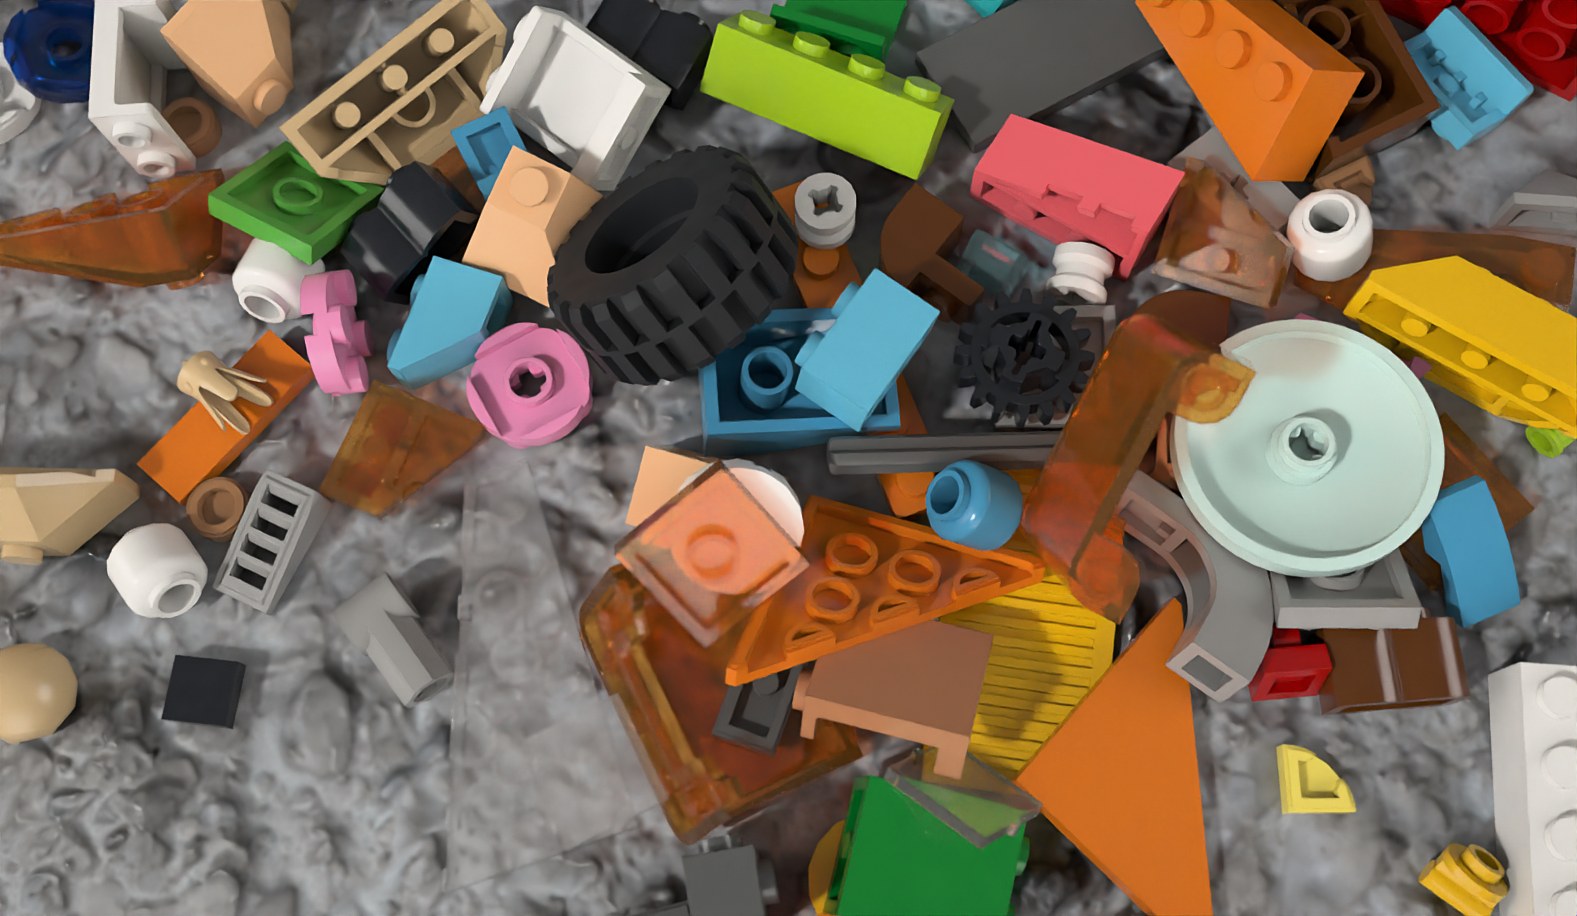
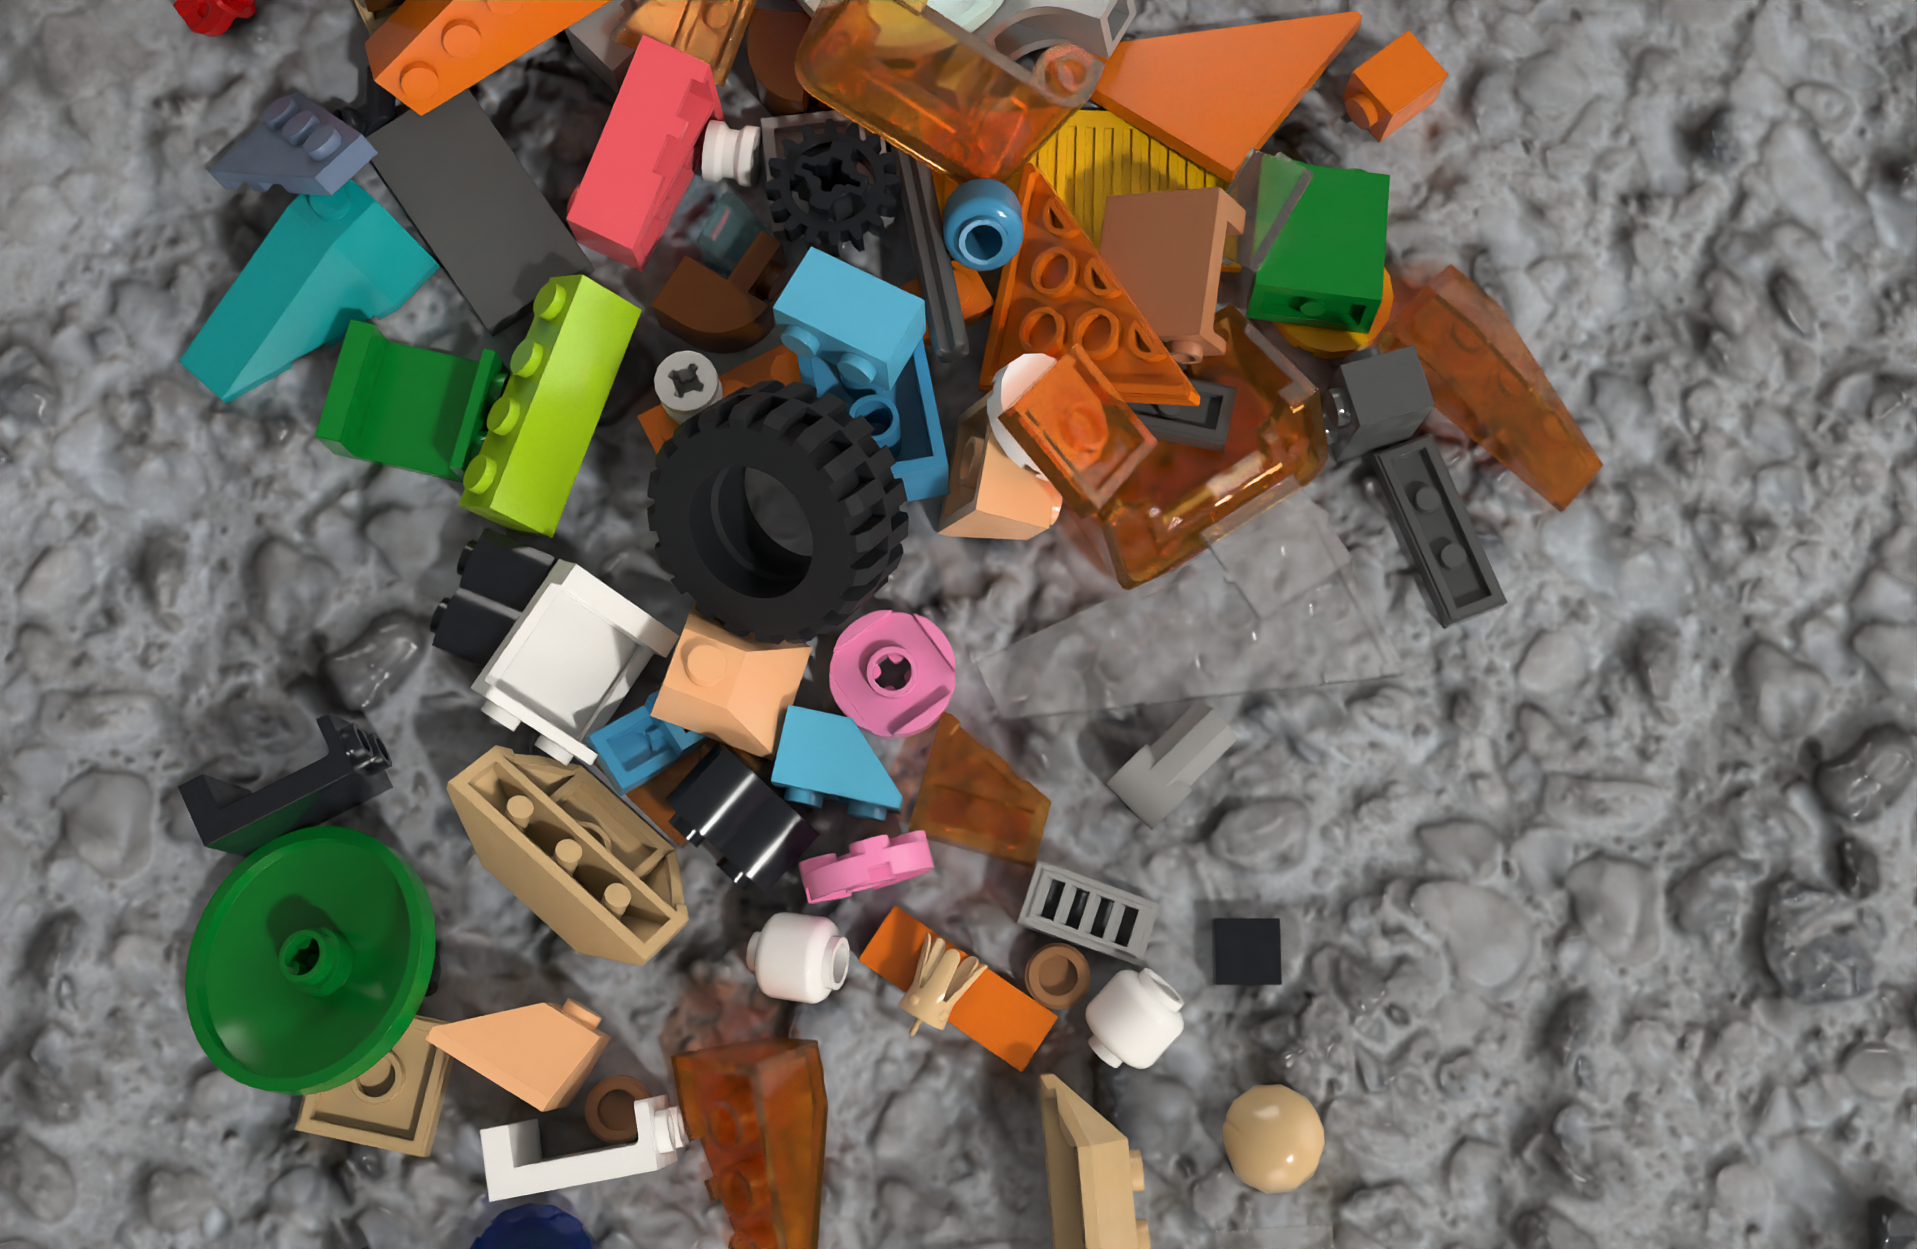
camera: 100 degrees left, 5 degrees up
bright green tile [208,141,385,265] -> none

